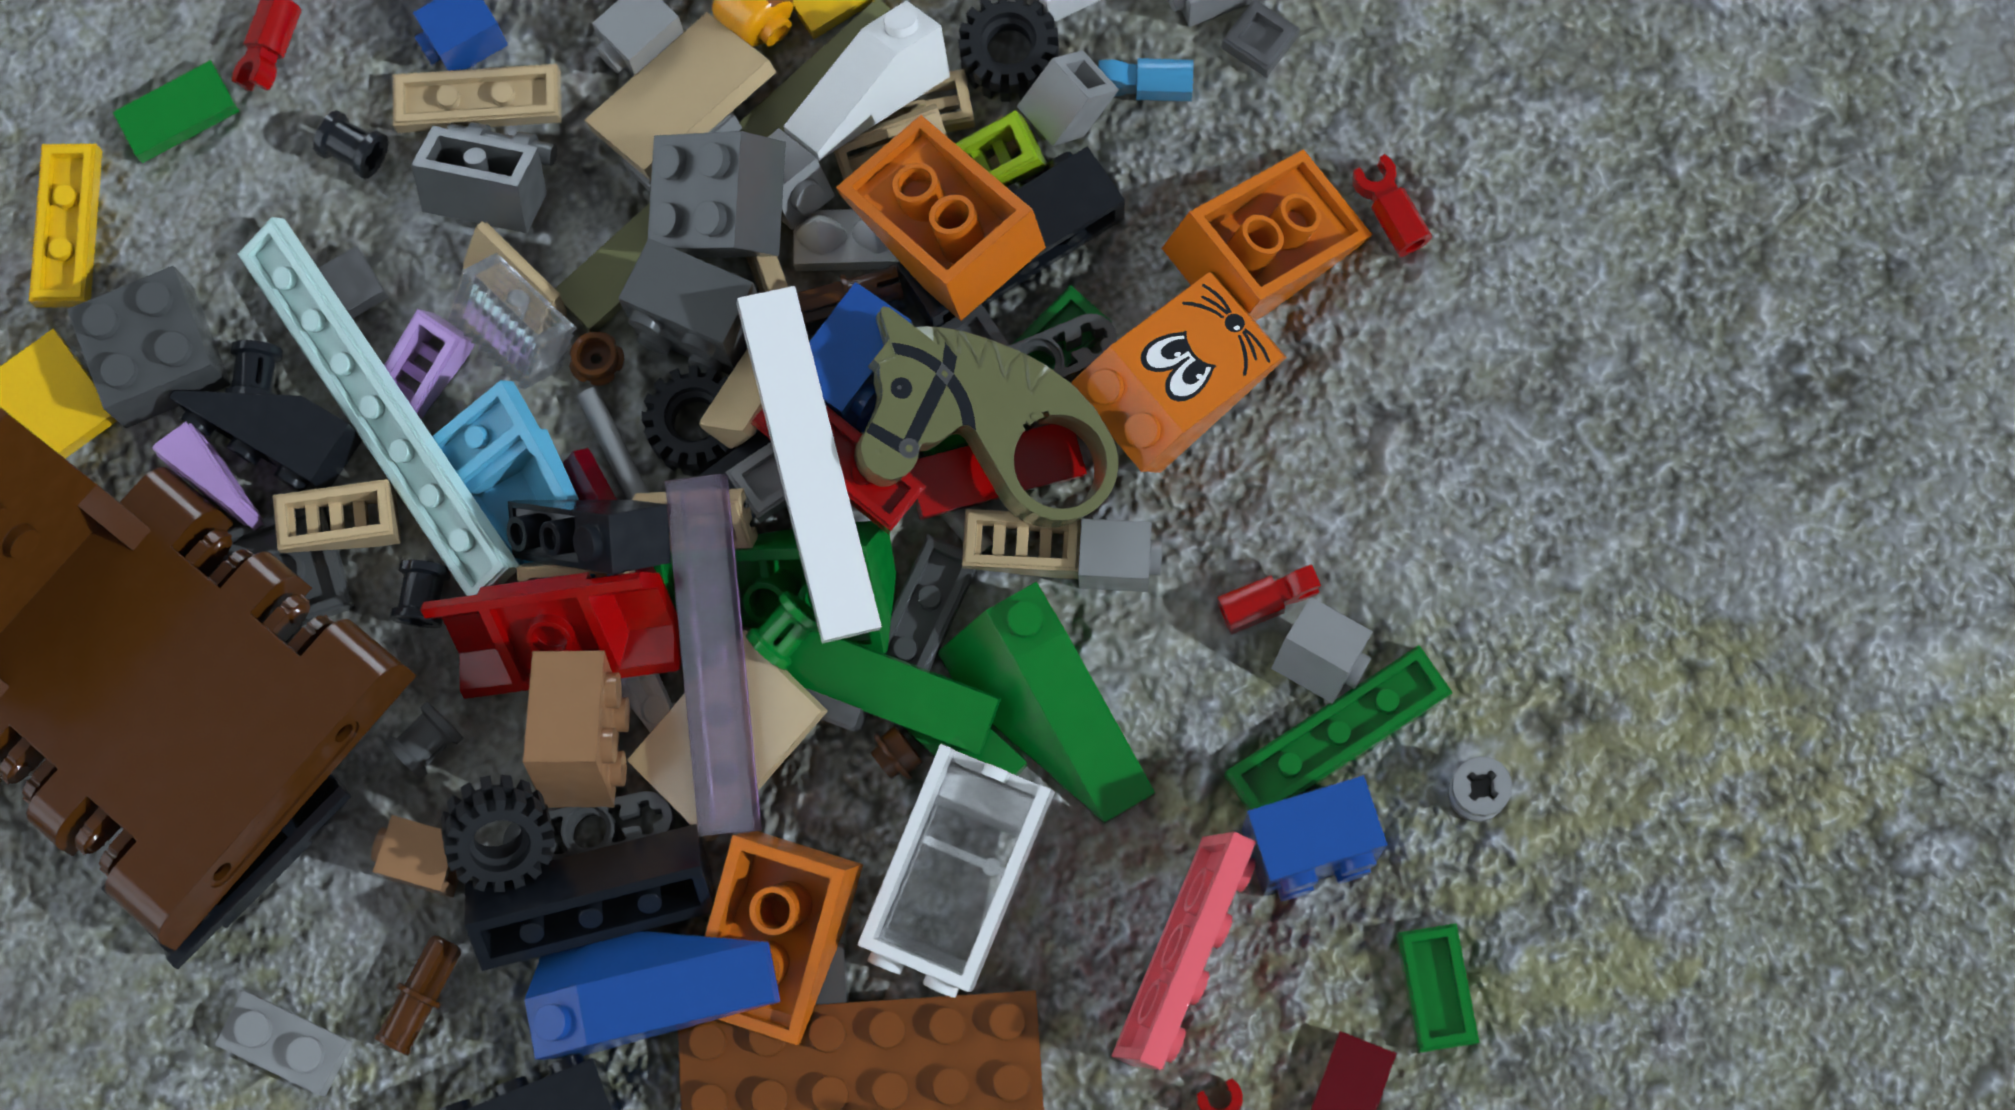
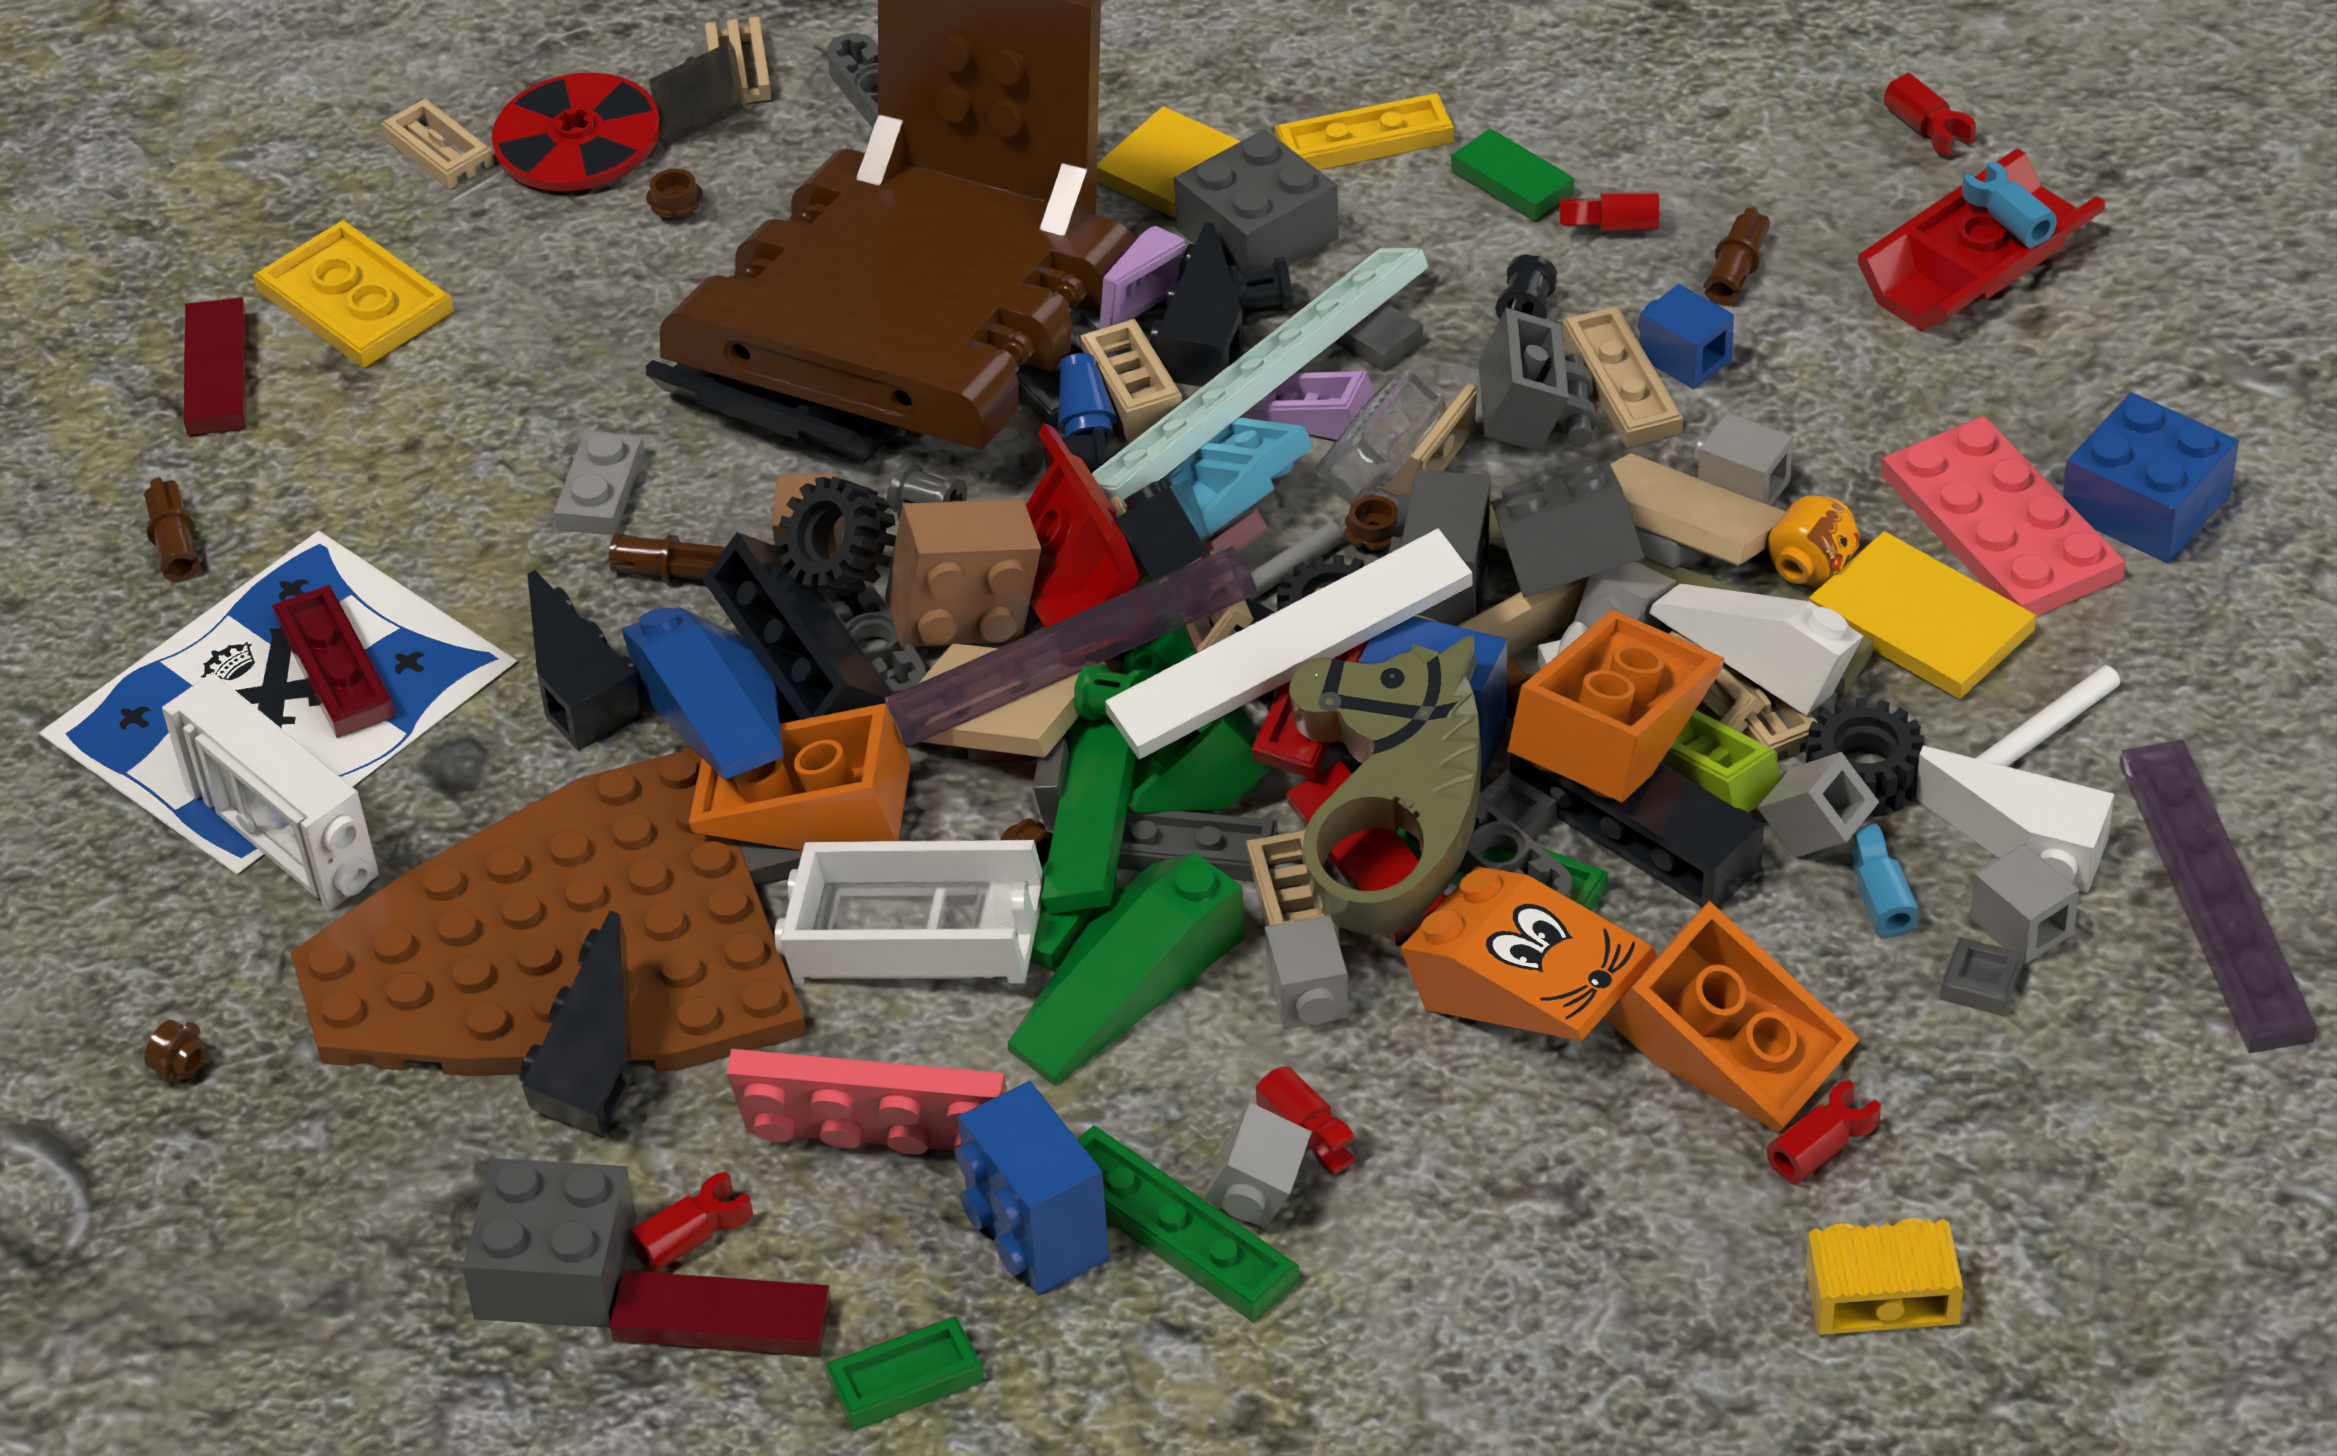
camera: 70 degrees right, 30 degrees down
light grey wheel [1448,756,1513,822] -> none
none -> blue cone [1058,353,1117,442]
none -> yellow brick [1806,1218,1964,1335]

